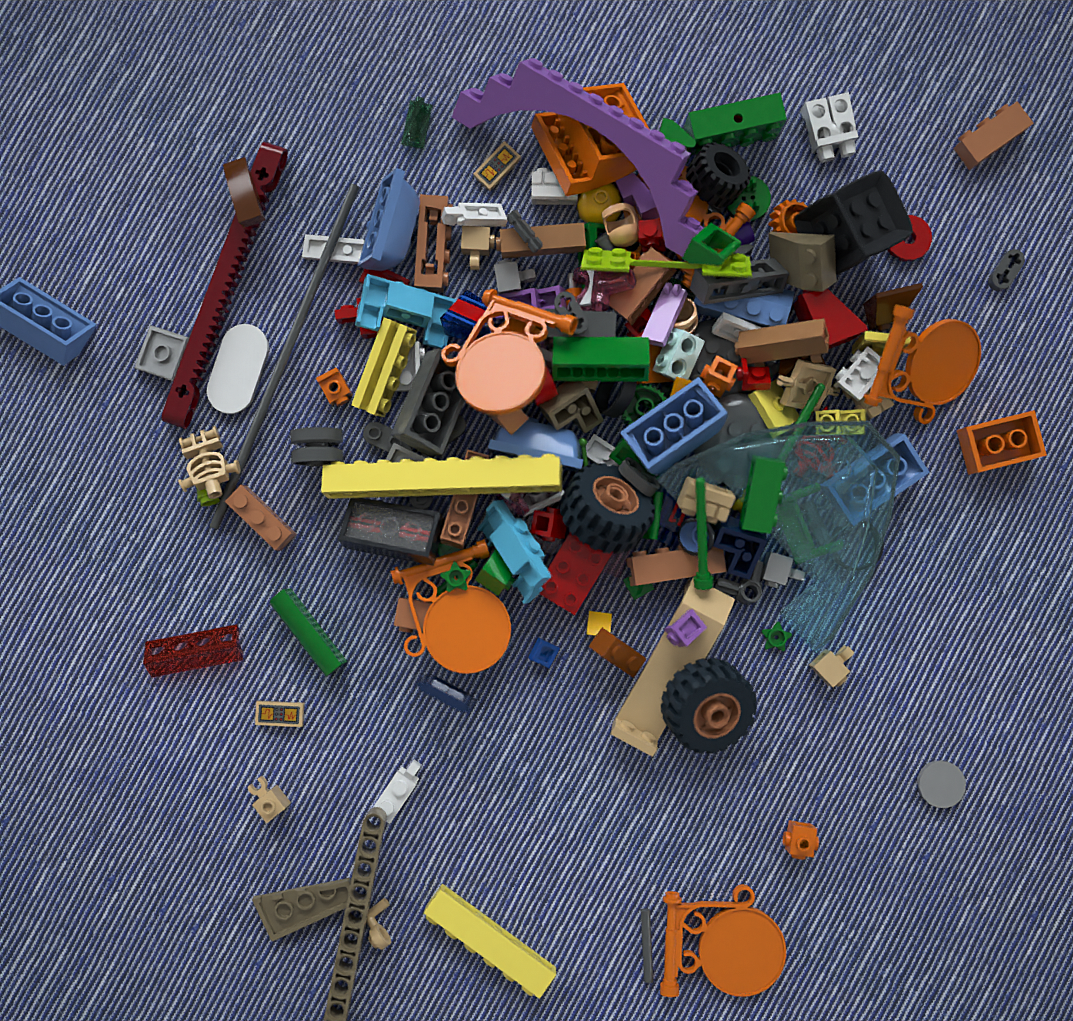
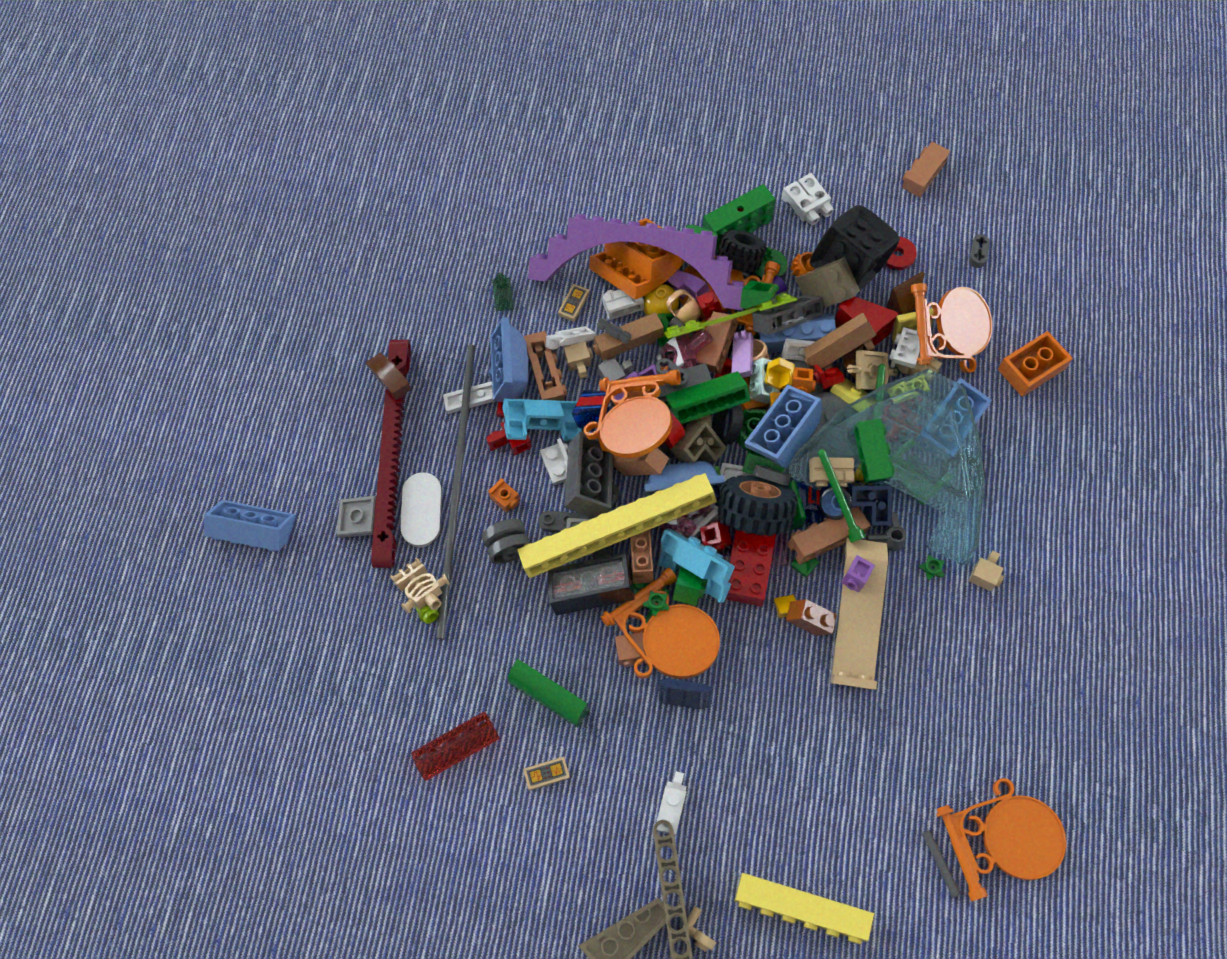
camera: 15 degrees left, 20 degrees down
nougat brick [225,485,297,551] -> none
tan brick [248,776,291,823] -> none
light yellow brick [351,317,417,417] -> none
blue tile [528,637,560,669] -> none
black wheel [661,658,757,754] -> none
light grey brick [761,552,806,589] -> none
orange brick [782,820,819,860] -> none
light grey tile [917,760,966,808] -> none
none -> yellow panel [765,357,795,390]

